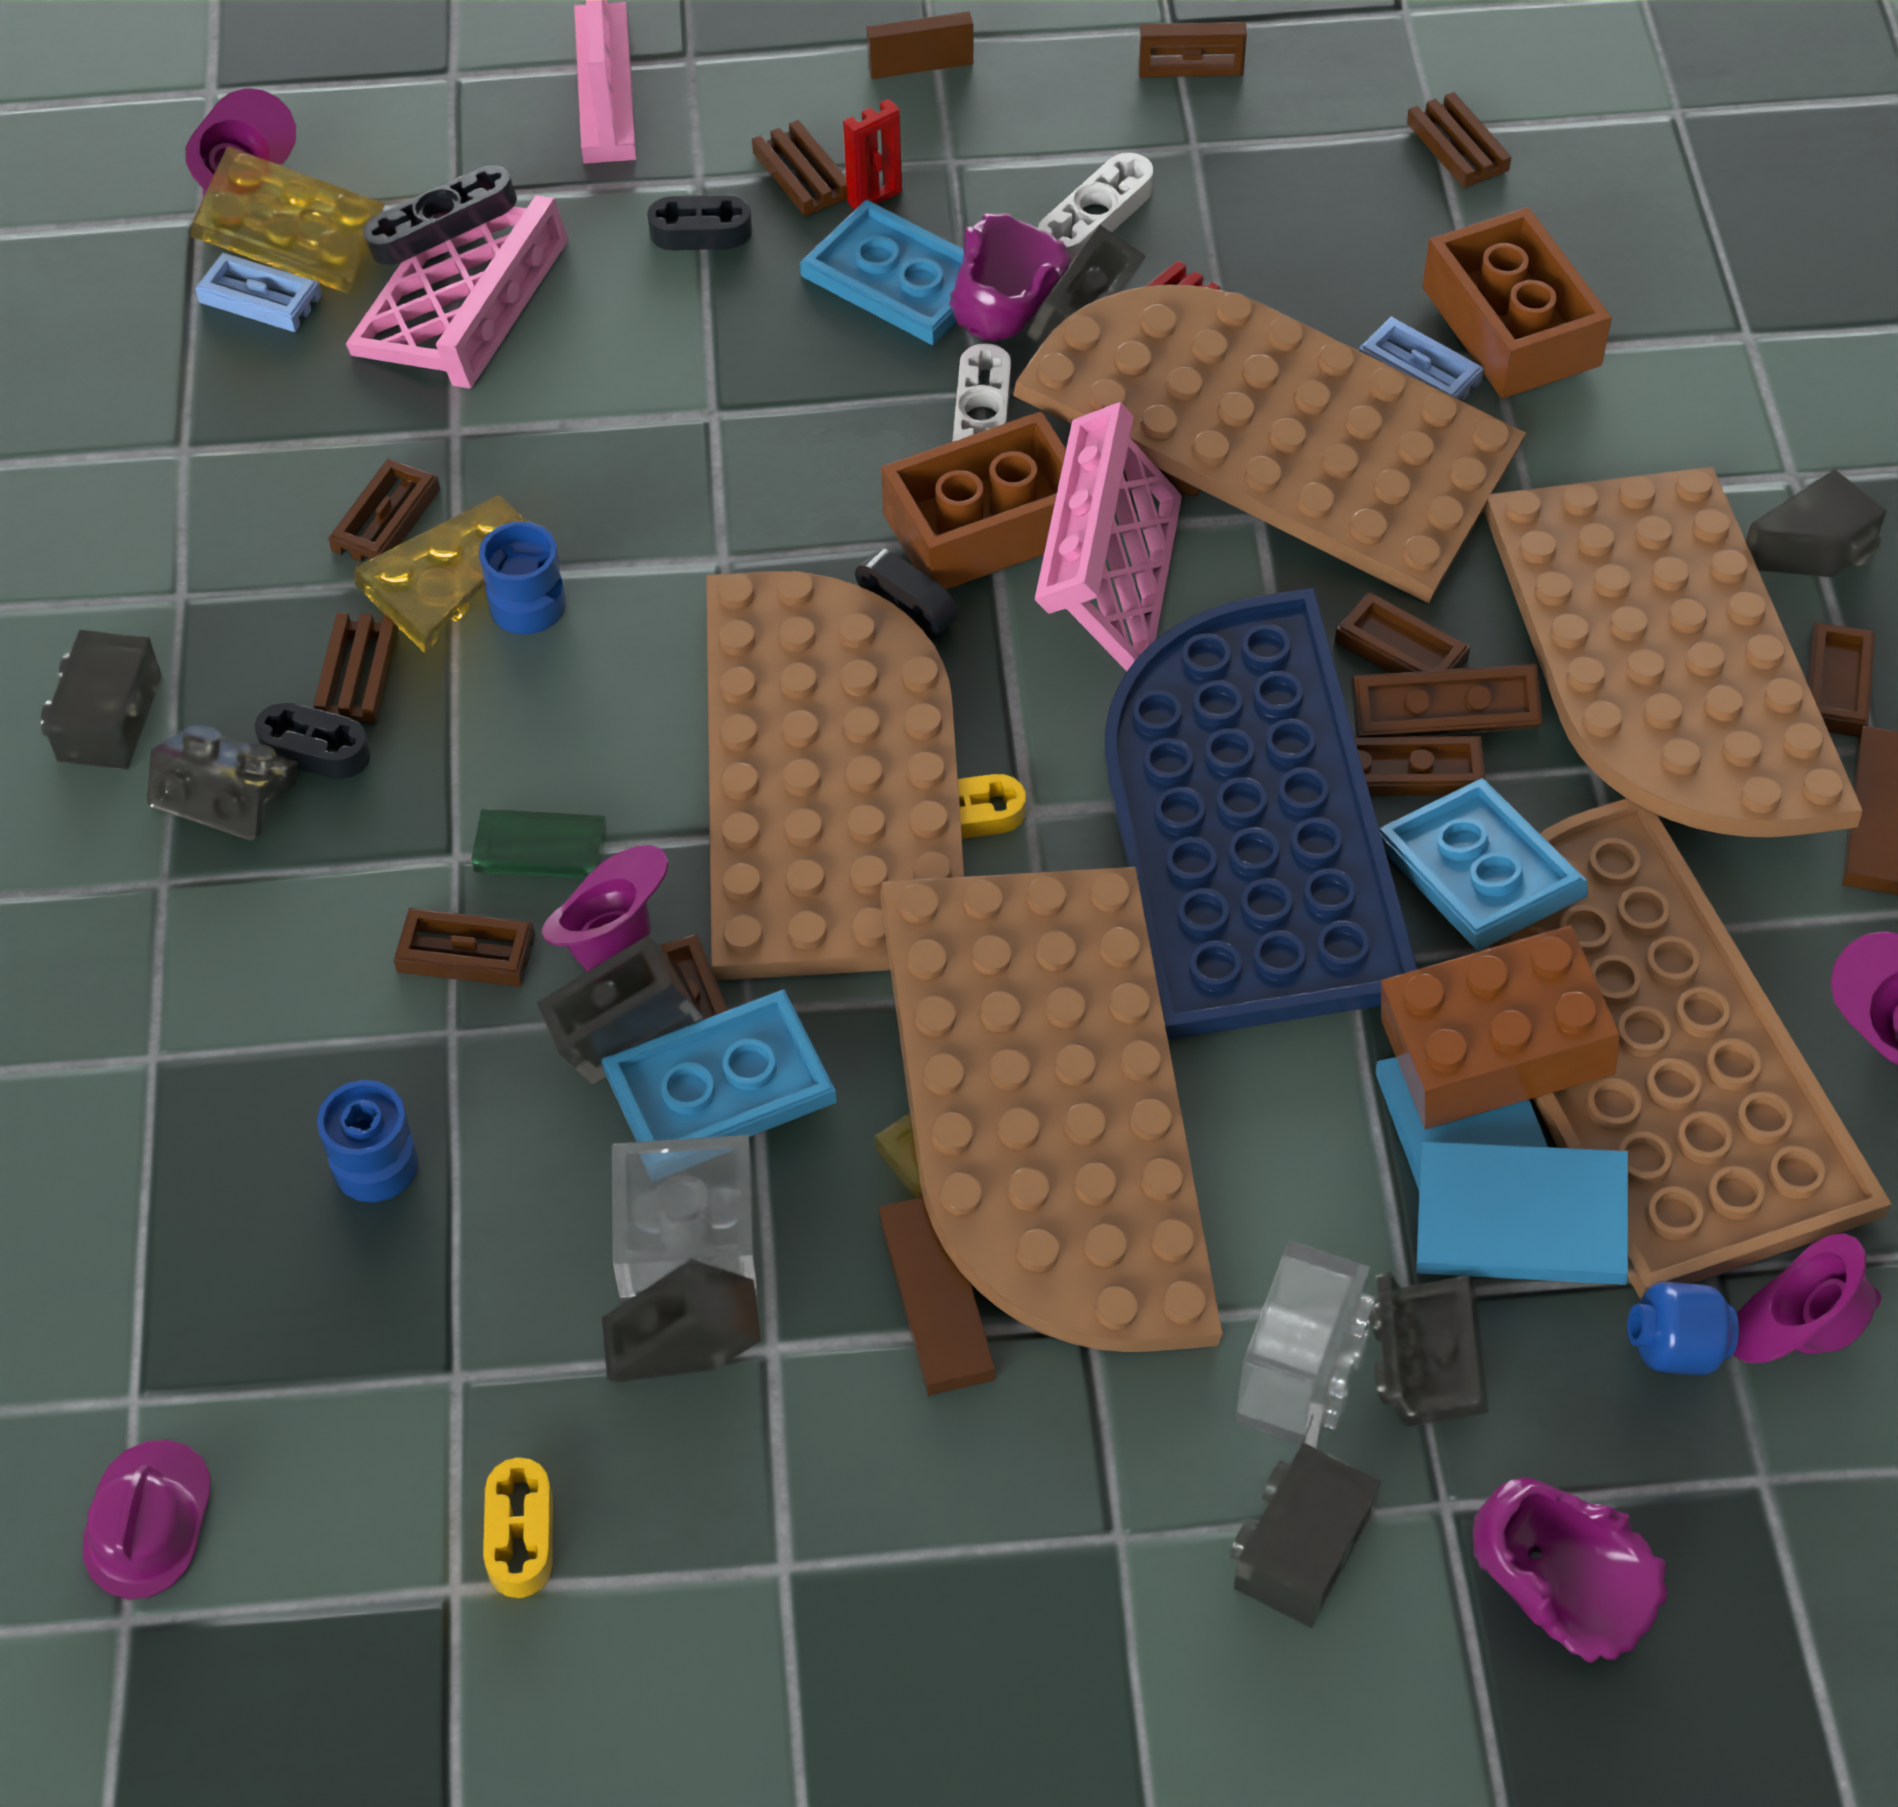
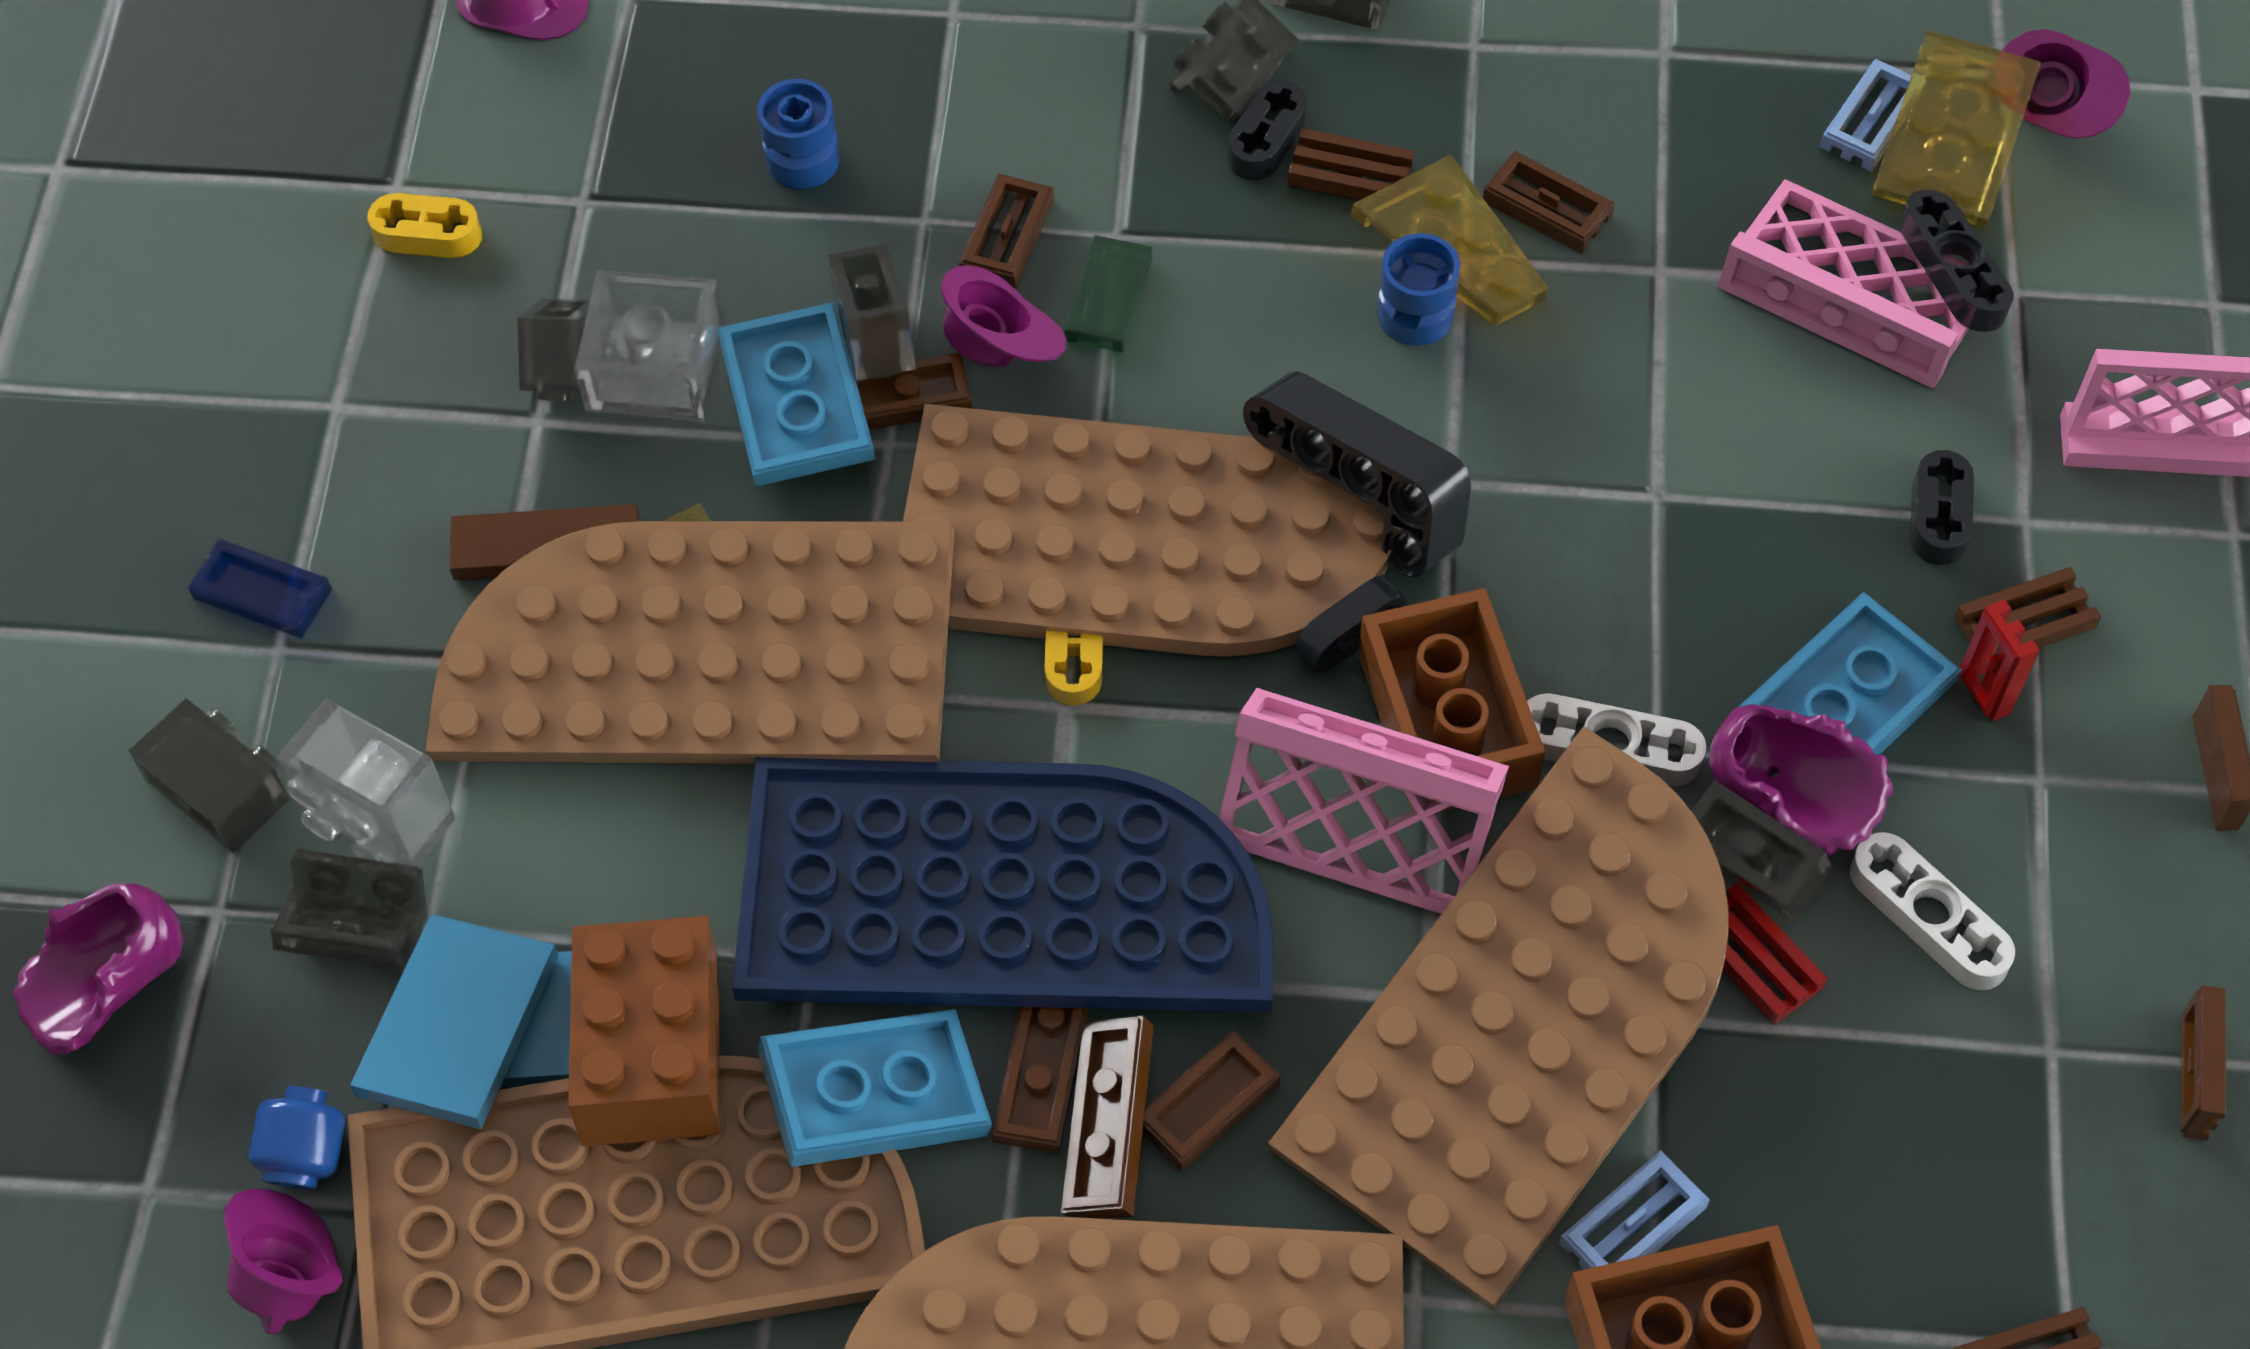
camera: 100 degrees right, 5 degrees up
none -> clear blue tile [188,539,332,639]
none -> black beam [1243,371,1471,578]

